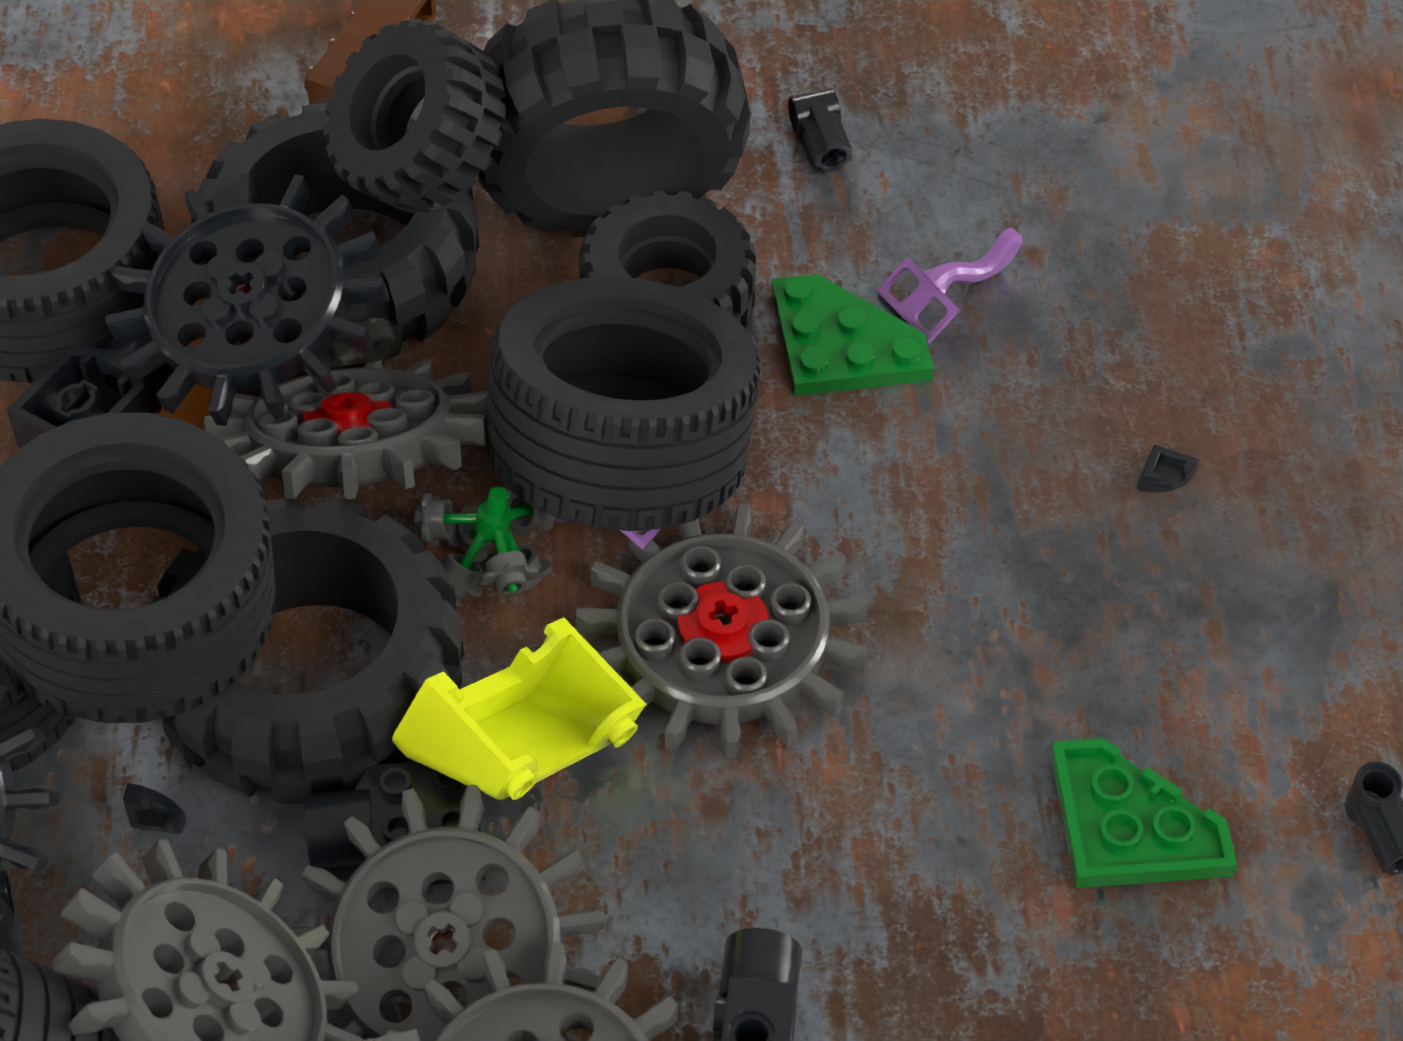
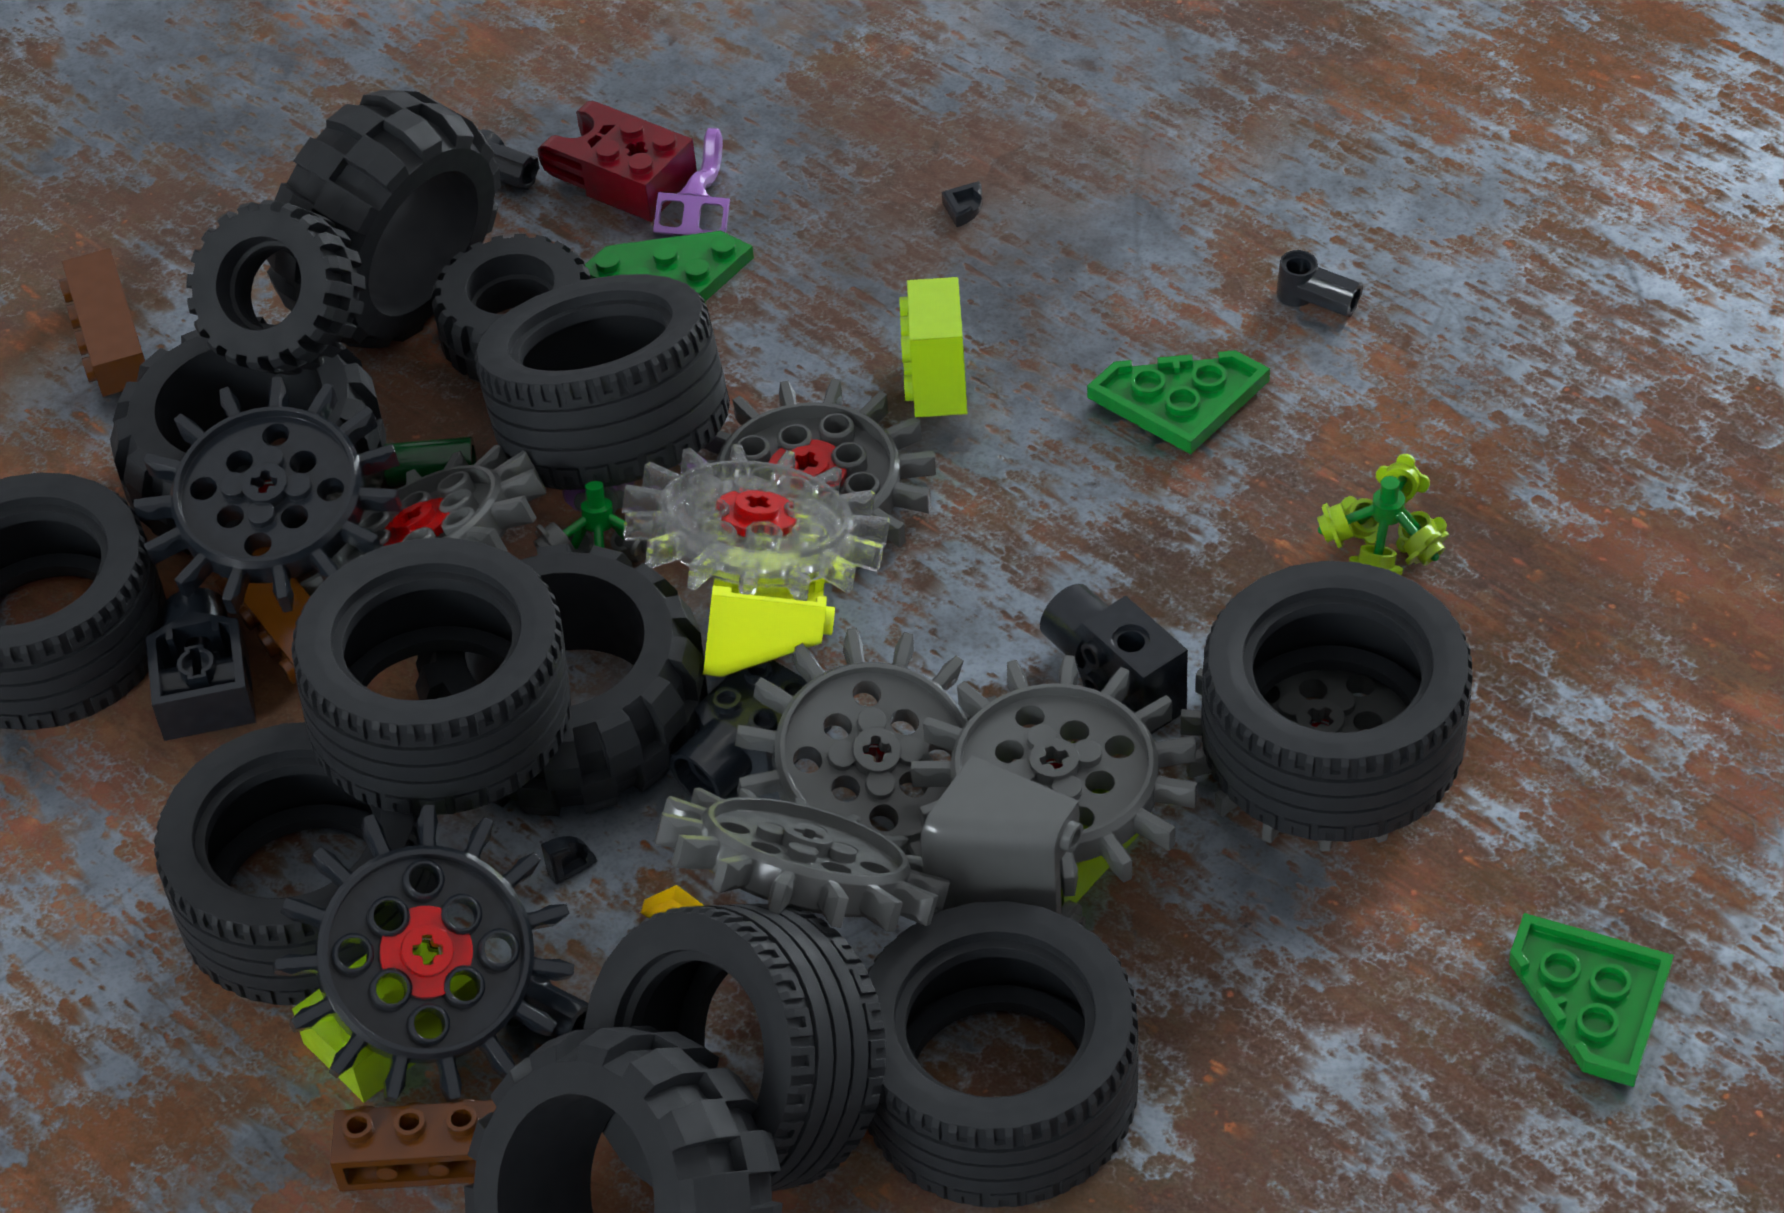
camera: 40 degrees left, 5 degrees down
none -> dark green brick [378,436,477,487]
none -> dark red brick [537,101,697,222]
none -> clear gear [622,444,890,601]
none -> lime brick [899,277,968,417]

